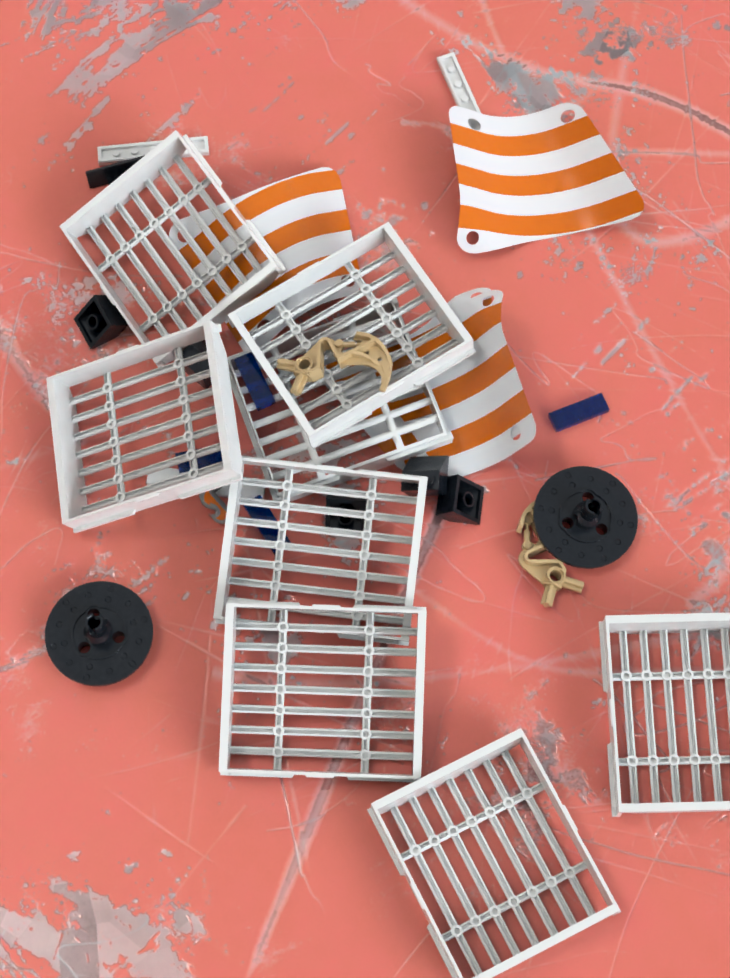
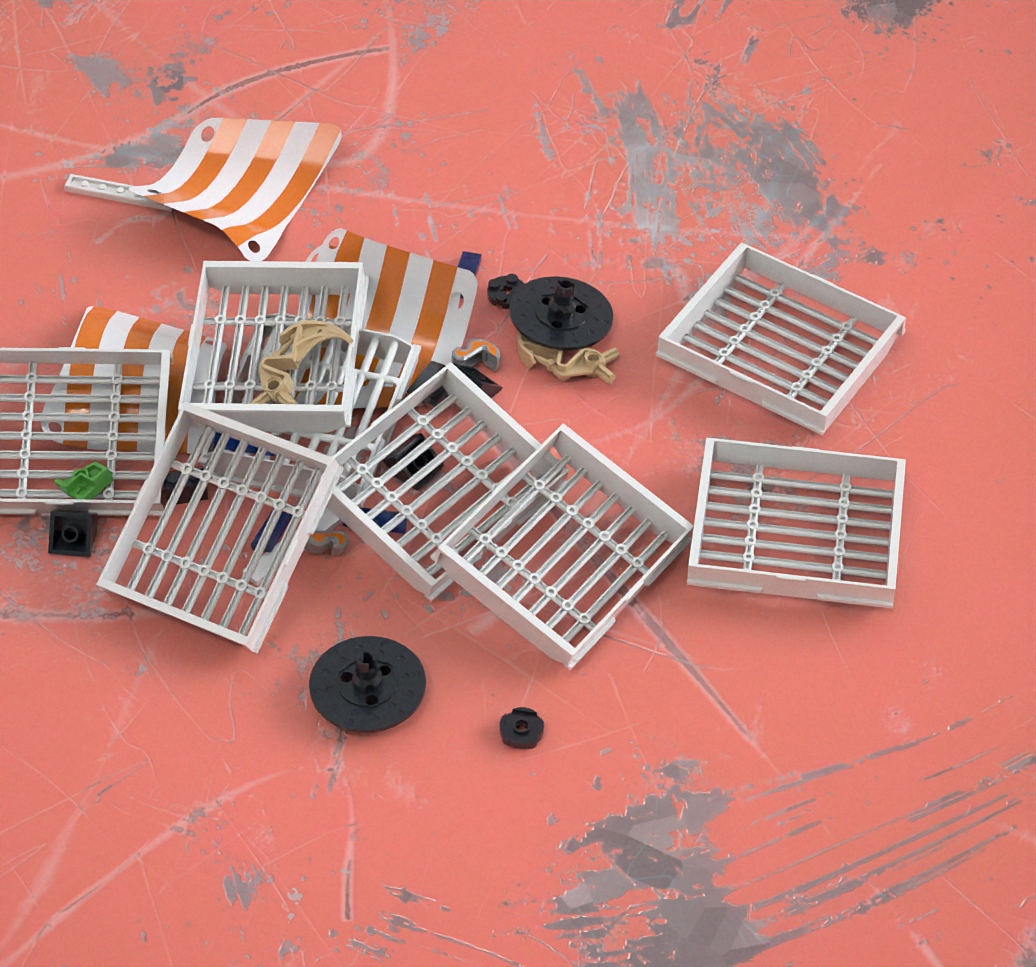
camera: 55 degrees left, 20 degrees down
none -> bright green slope [54,461,114,500]
none -> light grey animal [451,339,500,372]
none -> black plate [487,274,524,309]
none -> black plate [500,707,544,749]

